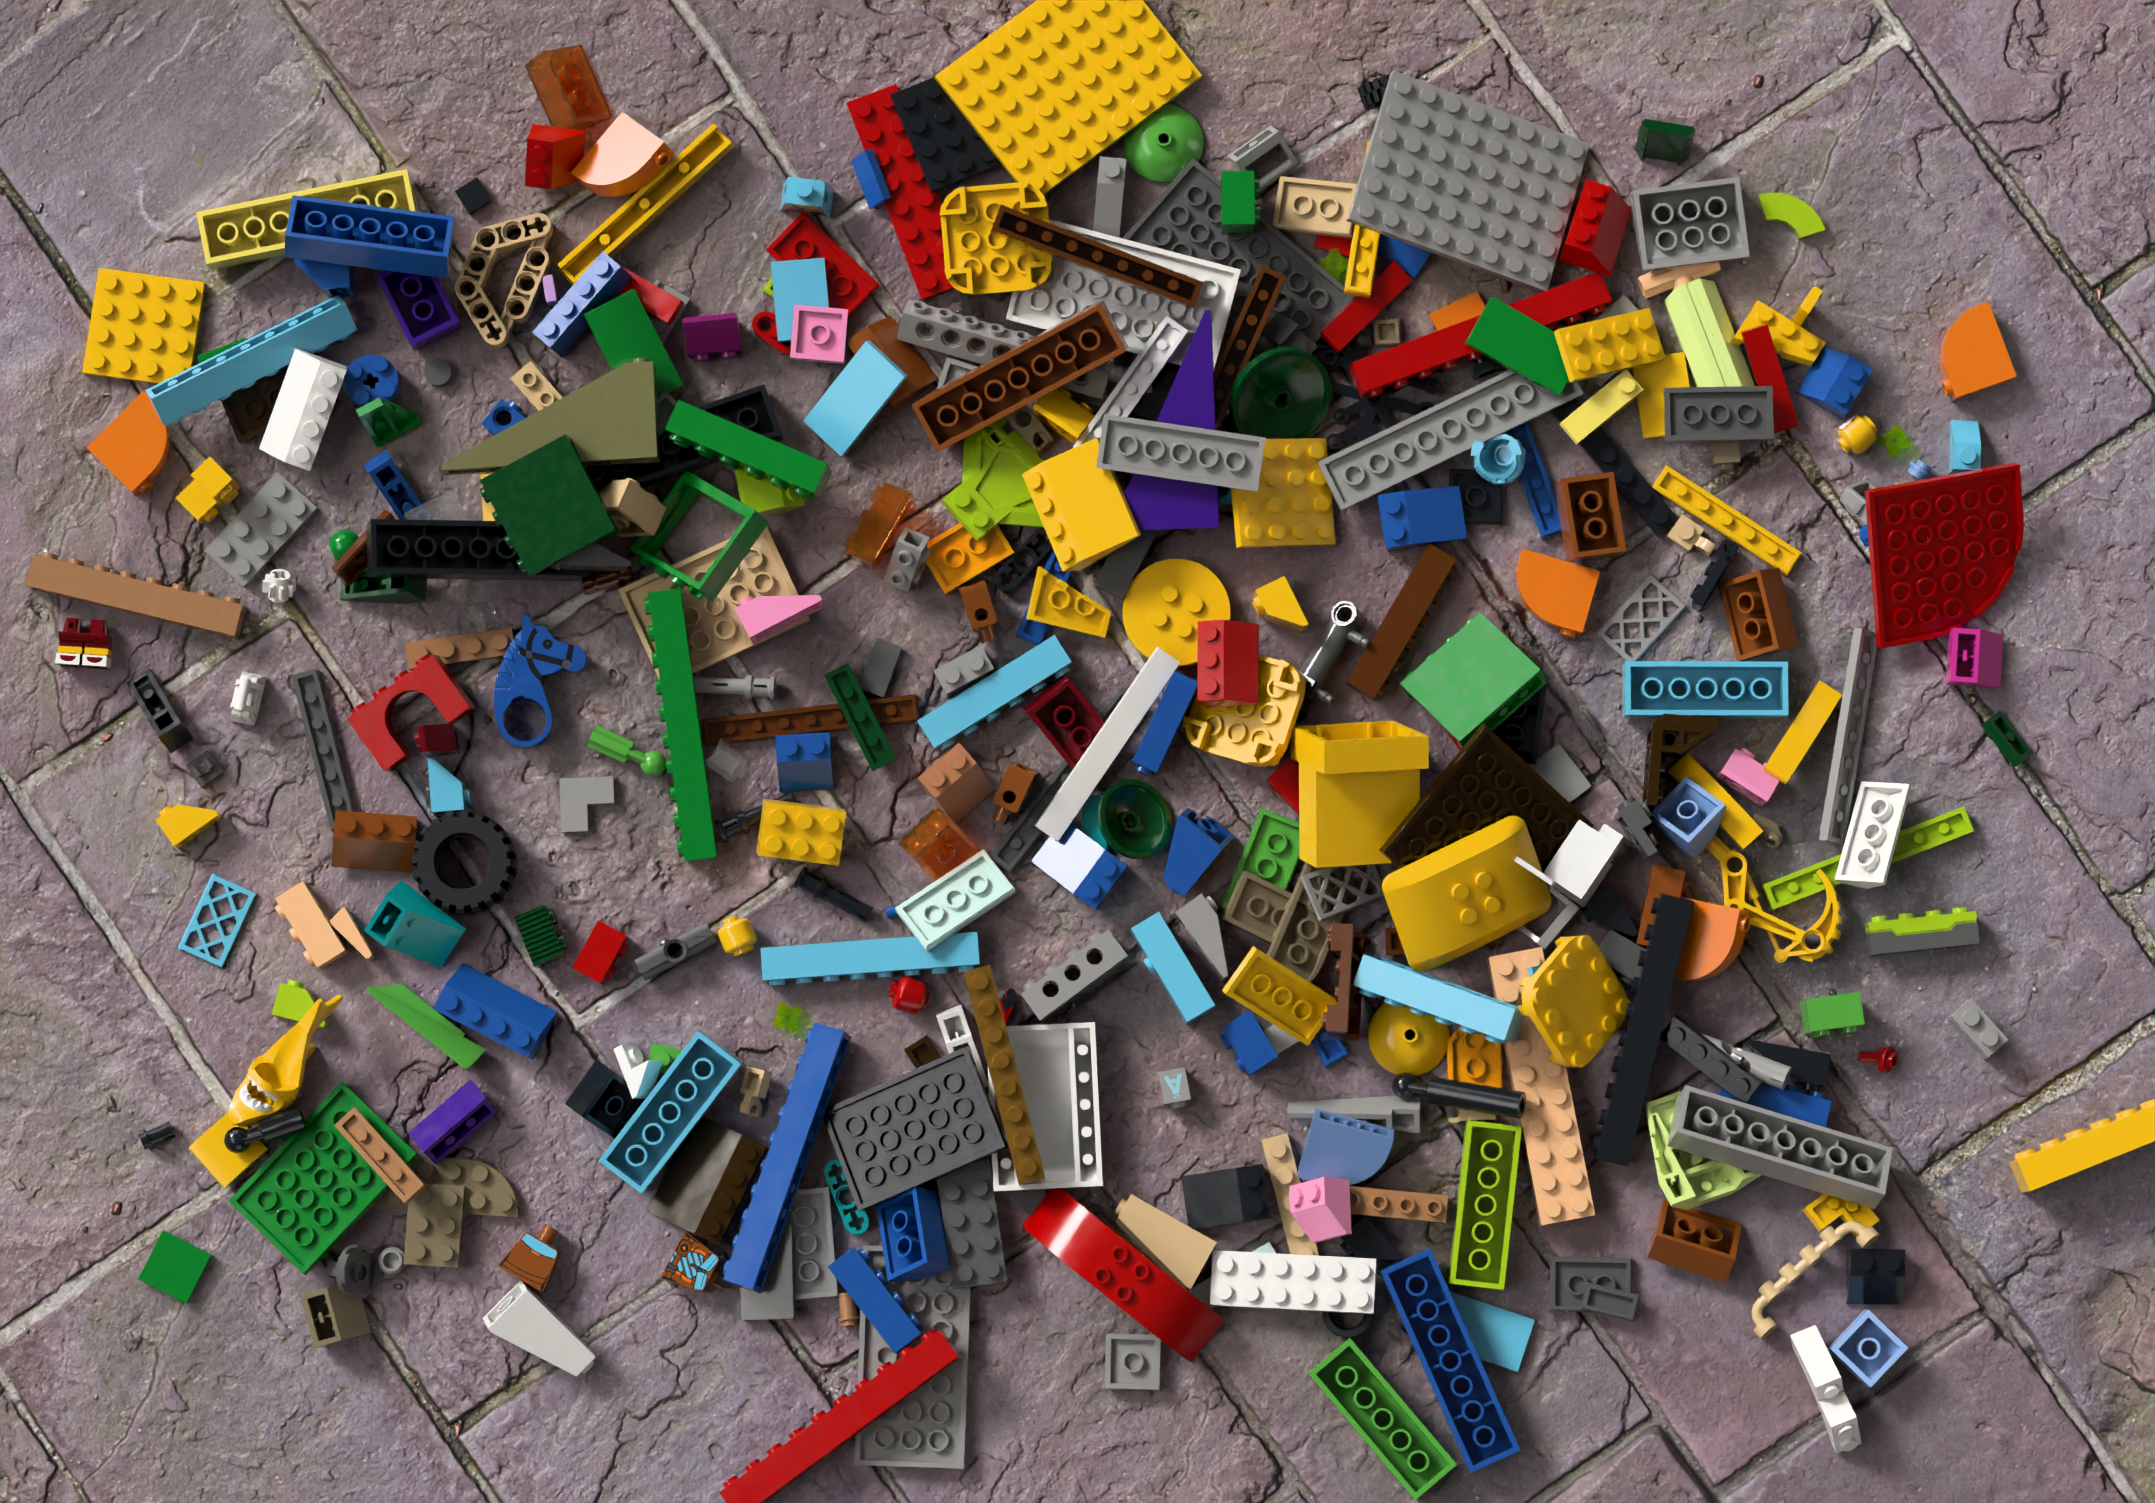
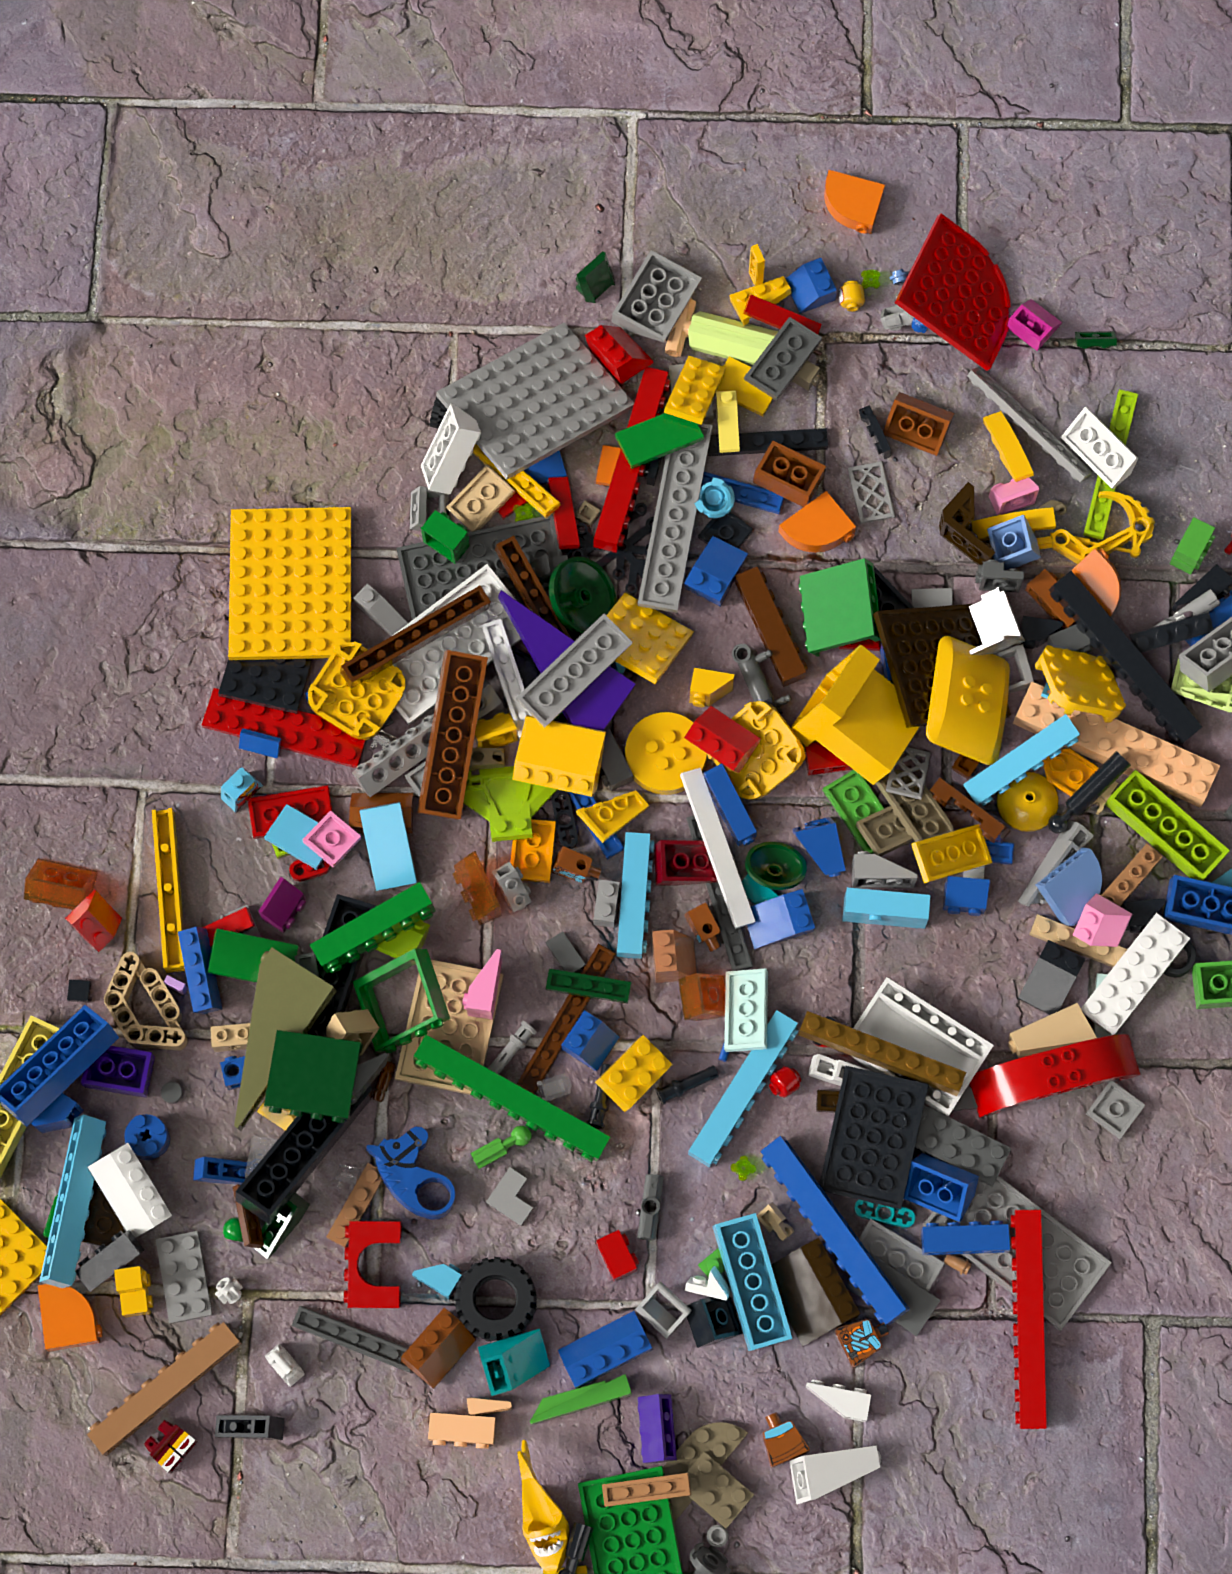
camera: 55 degrees left, 10 degrees down
yellow slope [156,804,222,848] -> none
medium azure window [178,873,256,967] -> none
dark grey tile [185,750,224,788] -> none
lime slope [272,980,329,1029] -> none
green wing [356,397,423,448] -> none
dark red slope [414,724,460,758] -> none
dark green brick [514,905,568,969] -> none
brick [571,112,675,197] -> none
yellow head [717,915,757,957] -> none
light grey brick [1021,929,1128,1024] -> none
bright green dish [1124,104,1204,183] -> none
light grey brick [1158,1067,1191,1109] -> none
medium azure brick [1622,661,1789,719] -> none
yellow tile [1652,465,1802,576] -> none
tan plate [1666,514,1716,557] -> none
lime tile [1757,193,1825,239] -> none
piece [1865,907,1980,957] -> none
medium azure slope [1949,420,1981,474] -> none
none -> brick [75,1230,144,1292]
none -> white slope [421,404,481,494]
none -> light grey tile [635,1281,692,1339]
none -> white slope [805,1380,871,1422]

